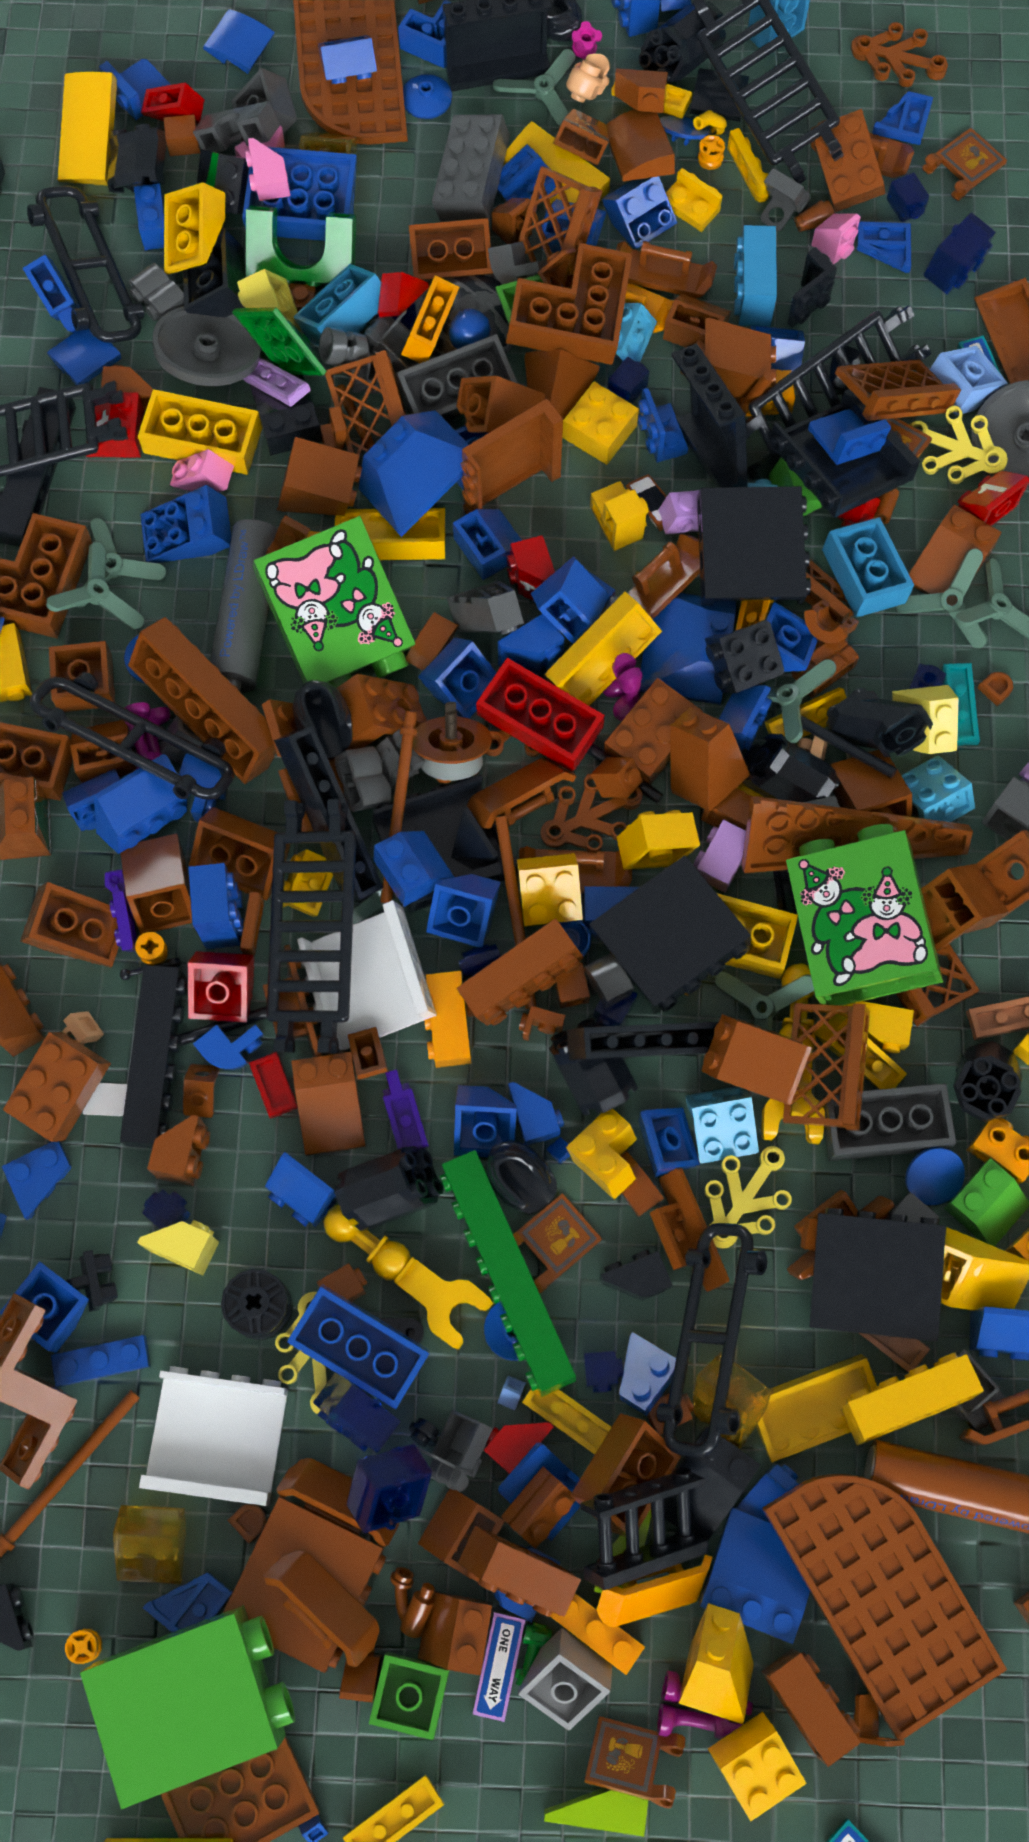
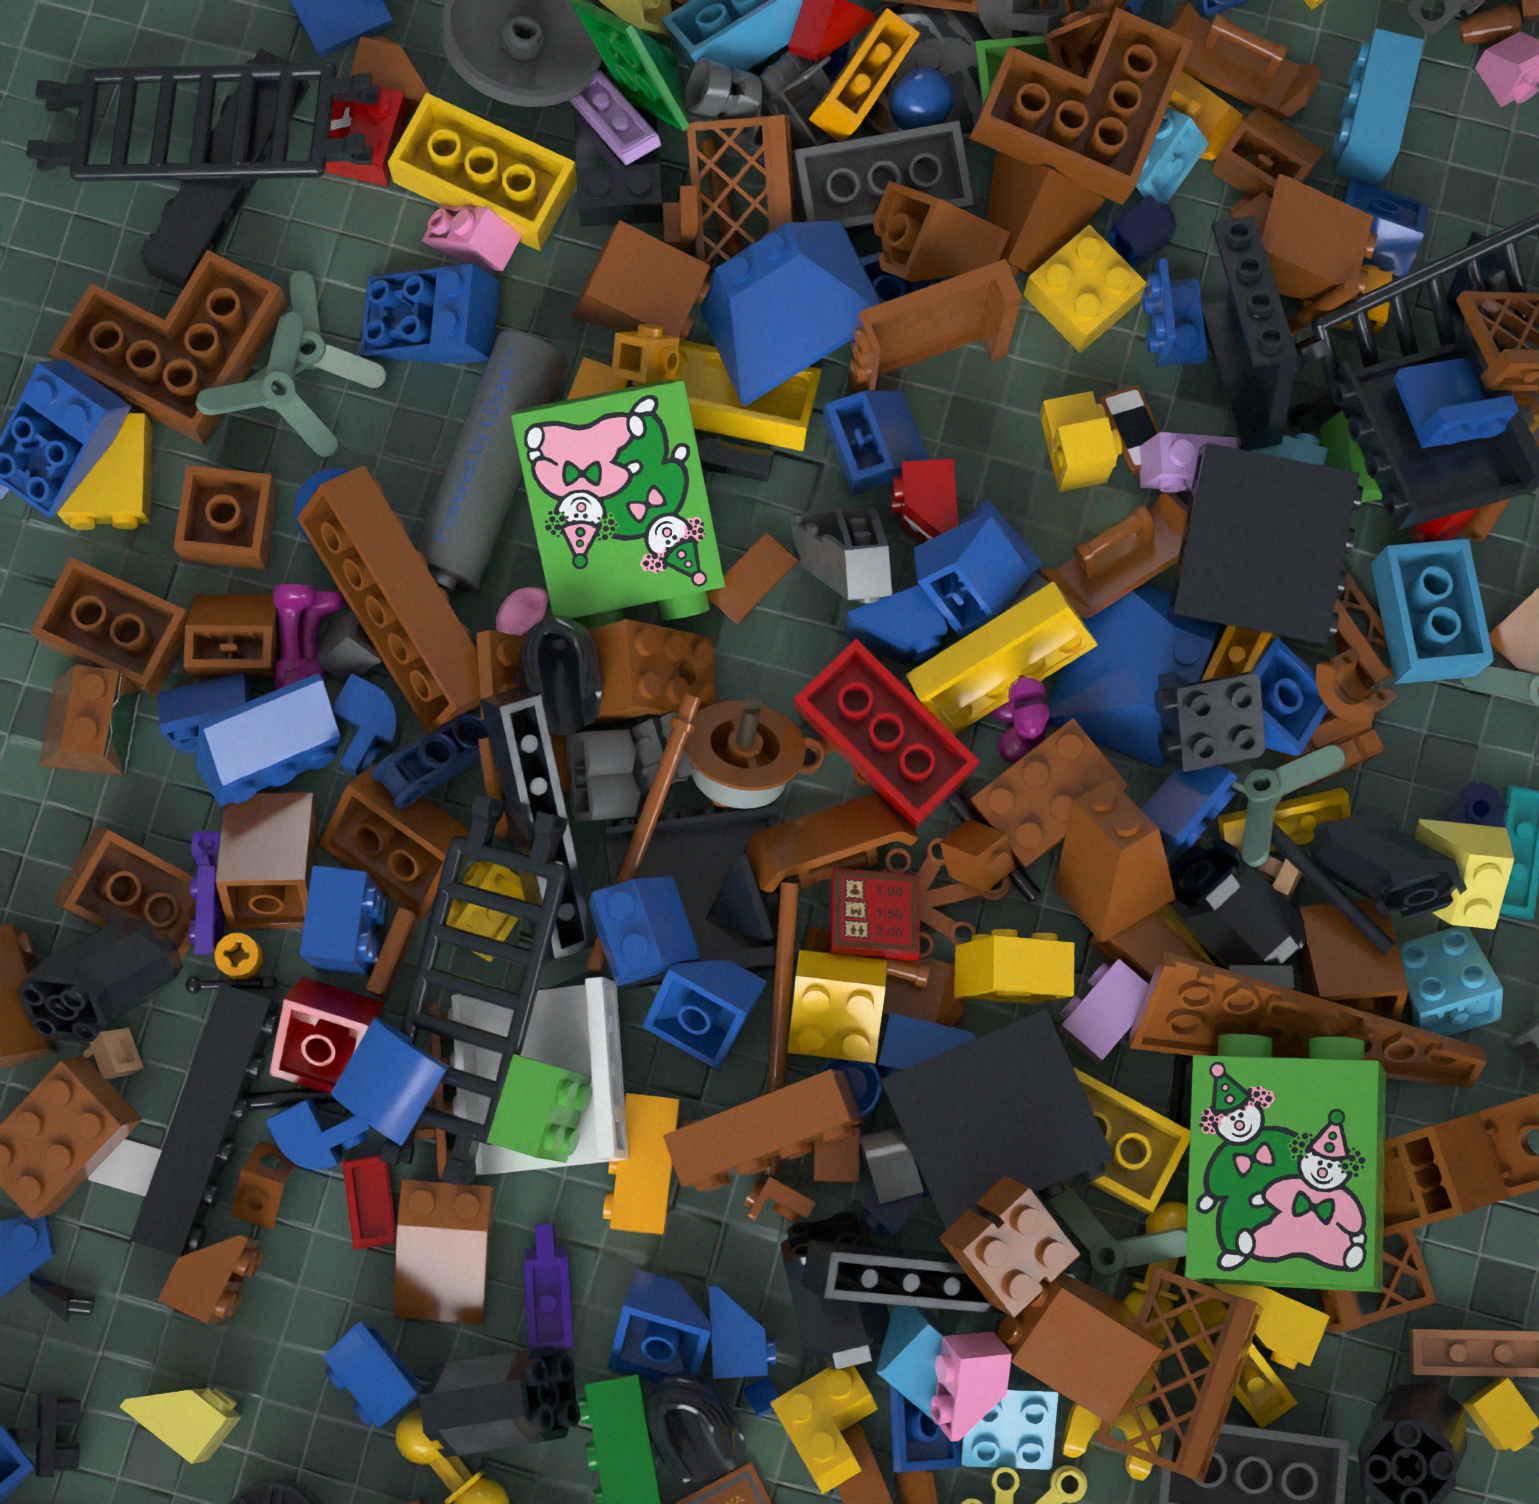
camera: 10 degrees right, 5 degrees up
black bar [30,672,234,800] -> none
clear blue brick [142,1189,191,1229] -> none
dark orange bracket [266,515,310,555] -> none
dark orange slope [347,1027,389,1080] -> none
blue slope [418,637,496,718] -> none
clear blue brick [458,944,501,978] -> none
black bracket [787,247,837,327] -> none
none -> black brick [17,916,183,1042]
none -> black bar [29,1276,94,1322]
none -> blue slope [330,1017,449,1146]
none -> dark blue piece [371,713,488,810]
none -> bright green brick [487,1054,592,1163]
none -> bright pink piece [496,586,549,636]
none -> light orange brick [611,324,680,386]
none -> black bar [697,438,773,482]
none -> tile [830,868,920,961]
none -> dark azure slope [876,1304,953,1420]
none -> bright pink slope [930,1331,1012,1442]
none -> piece [939,1176,1080,1318]

